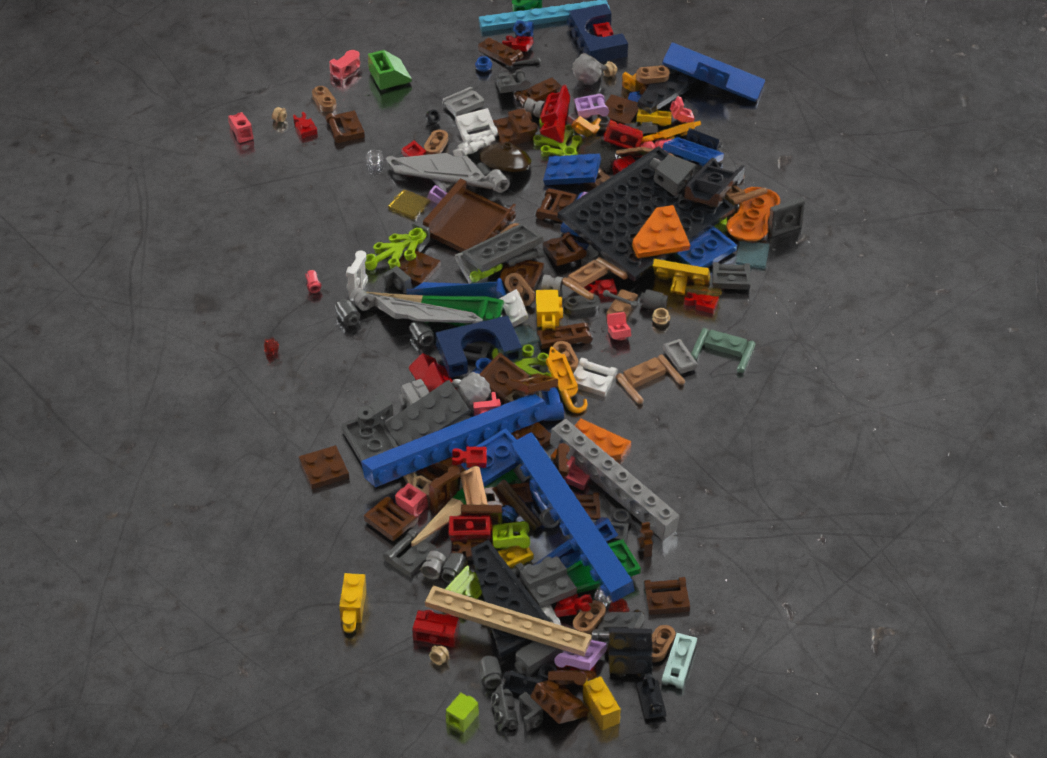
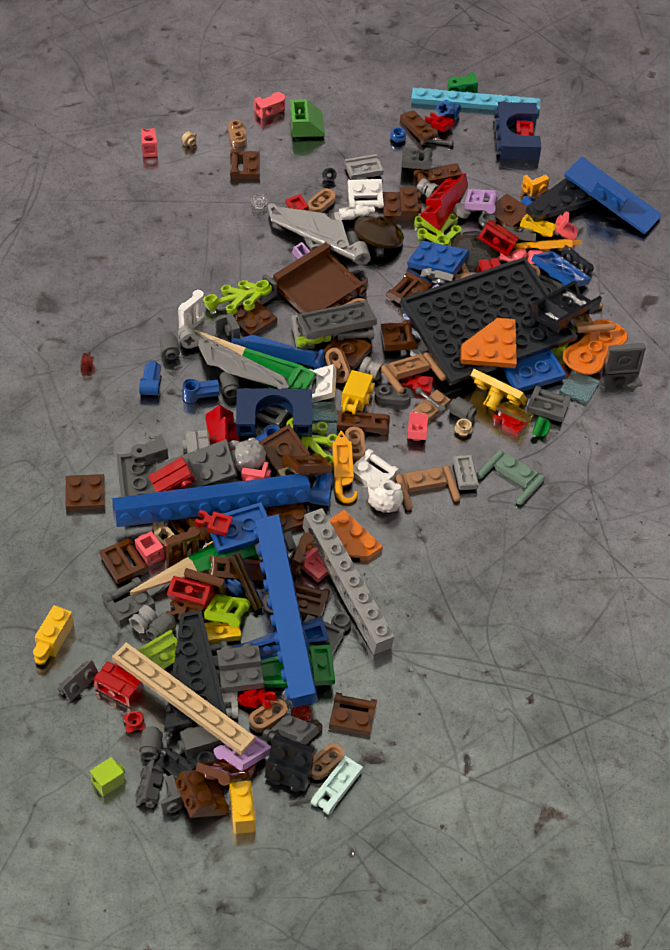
camera: 15 degrees right, 5 degrees up
red plate [293,112,318,139] -> none
coral pin [305,270,322,293] -> none
clear yellow piece [388,189,430,219] -> none
tan plate [429,646,449,665] -> none
light nougat tile [460,466,488,505] -> none
light orange bracket [570,116,601,138] -> none
light grey animal [572,53,607,85] -> none
tan plate [603,61,617,78] -> none
medium nougat piece [616,147,653,157] -> none
medium nougat plate [636,65,670,84] -> none
reddish brown plate [637,522,653,557] -> none
black hinge [637,674,667,719] -> none
dark grey torso [649,155,696,196] -> none
none -> dark grey hinge [57,660,98,702]
none -> red plate [123,711,146,733]
none -> blue piece [139,361,161,396]
none -> red brick [148,457,196,492]
none -> blue piece [182,379,220,403]
none -> white animal [367,473,403,513]
none -> light grey plate [421,268,453,285]
none -> green plate [532,416,551,437]

